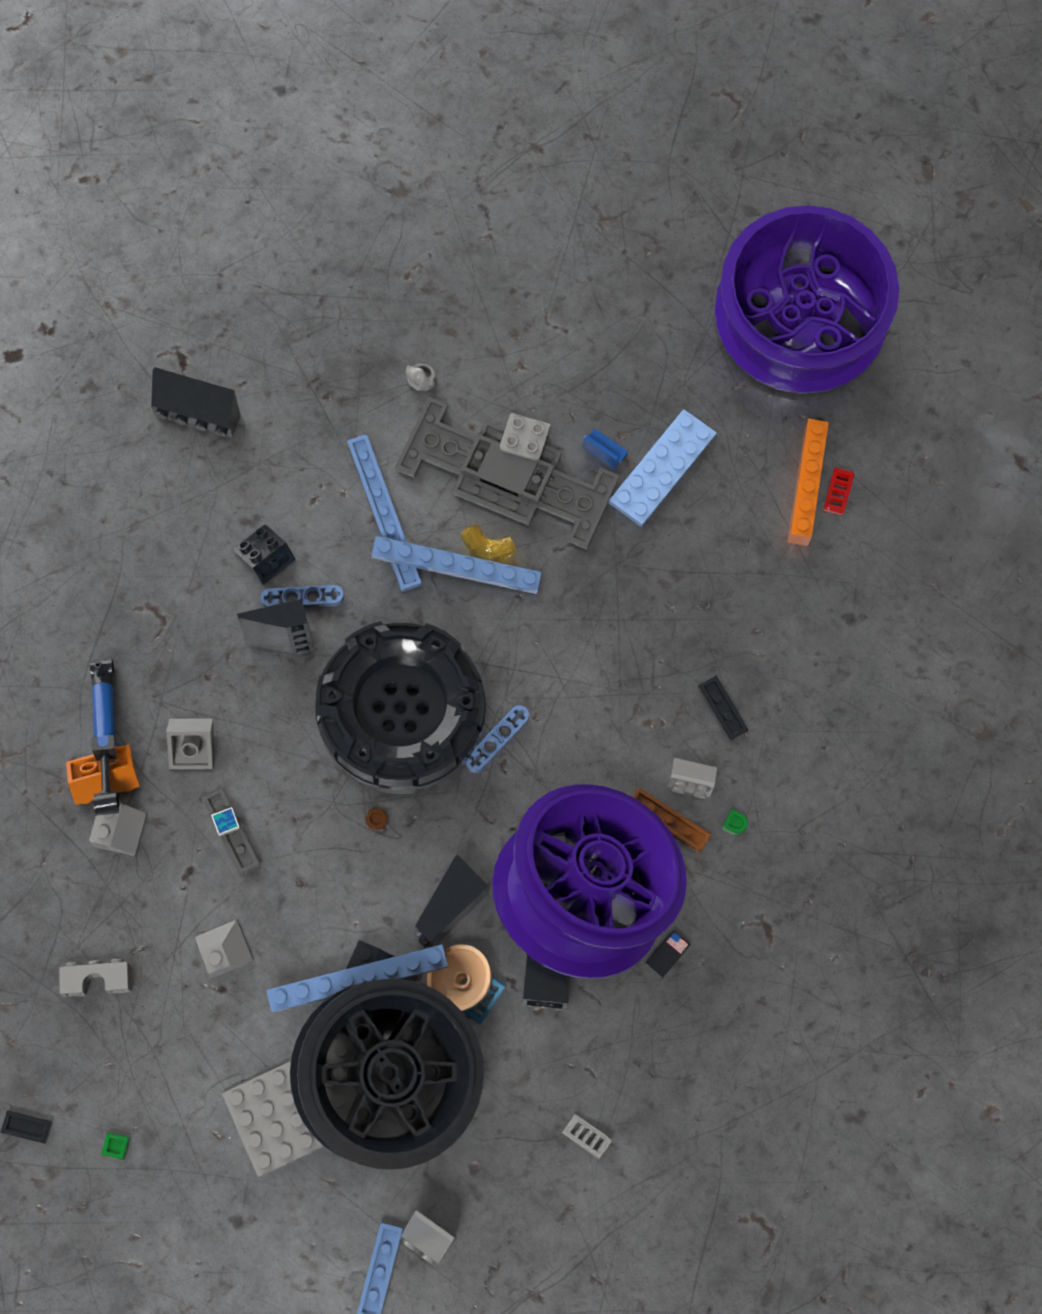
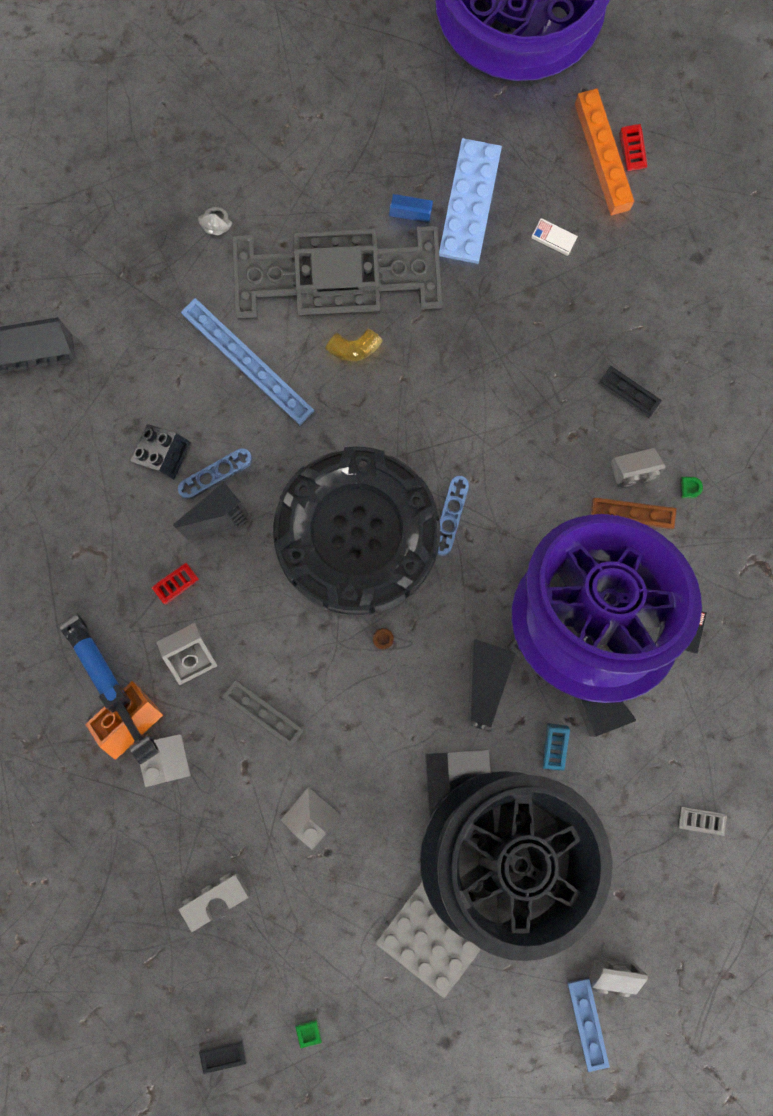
camera: 25 degrees left, 10 degrees up
tile [211,807,240,837] -> none
medium blue plate [266,945,448,1013] -> none
medium blue plate [371,536,541,594] -> none
light nougat dish [427,945,492,1011] -> none
light grey bracket [500,413,550,461] -> none
none -> red slope [151,563,199,605]
none -> white tile [532,218,578,256]

